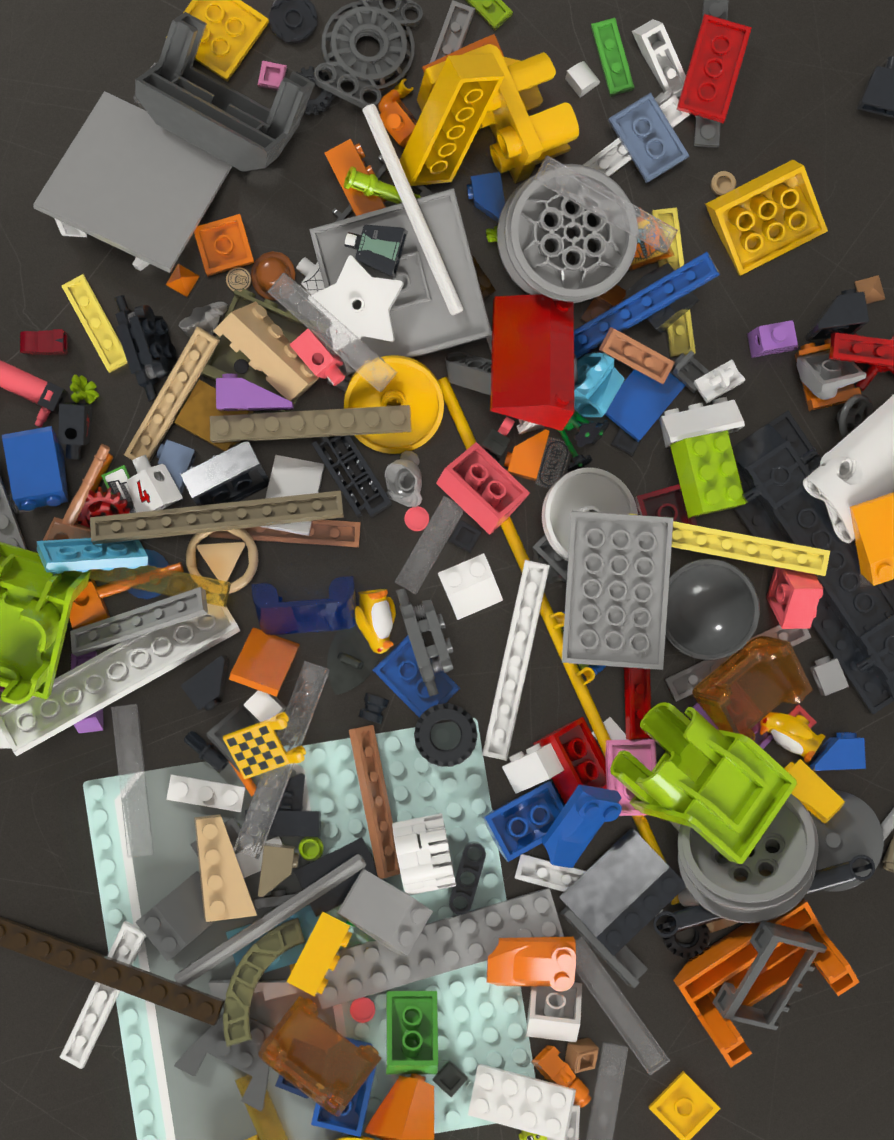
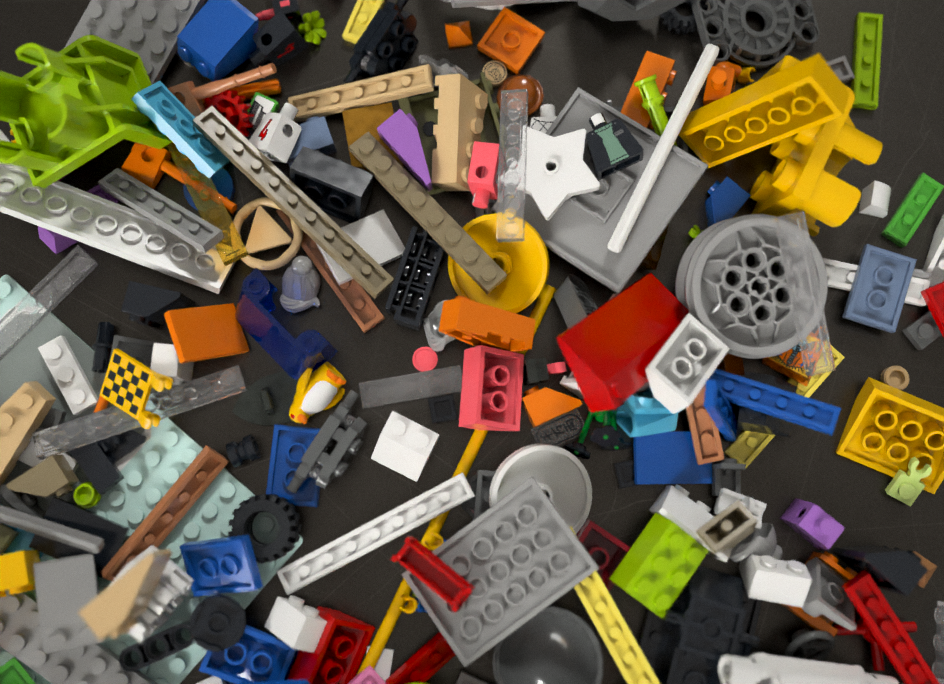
camera: 50 degrees right, 5 degrees down
none -> tan slope [78,548,172,641]
none -> blue tile [179,535,263,597]
none -> black tile [189,594,247,652]
none -> light grey hair [280,256,321,313]
none -> red container [391,536,475,612]
none -> orange wedge [439,296,536,352]
none -> white slope [645,313,730,414]
none -> dark tan slope [696,499,758,554]
none -> blue tile [704,380,737,442]
none -> light grey hair [729,523,783,562]
none -> white slope [739,555,812,608]
none -> yellowish green plate [885,457,932,507]

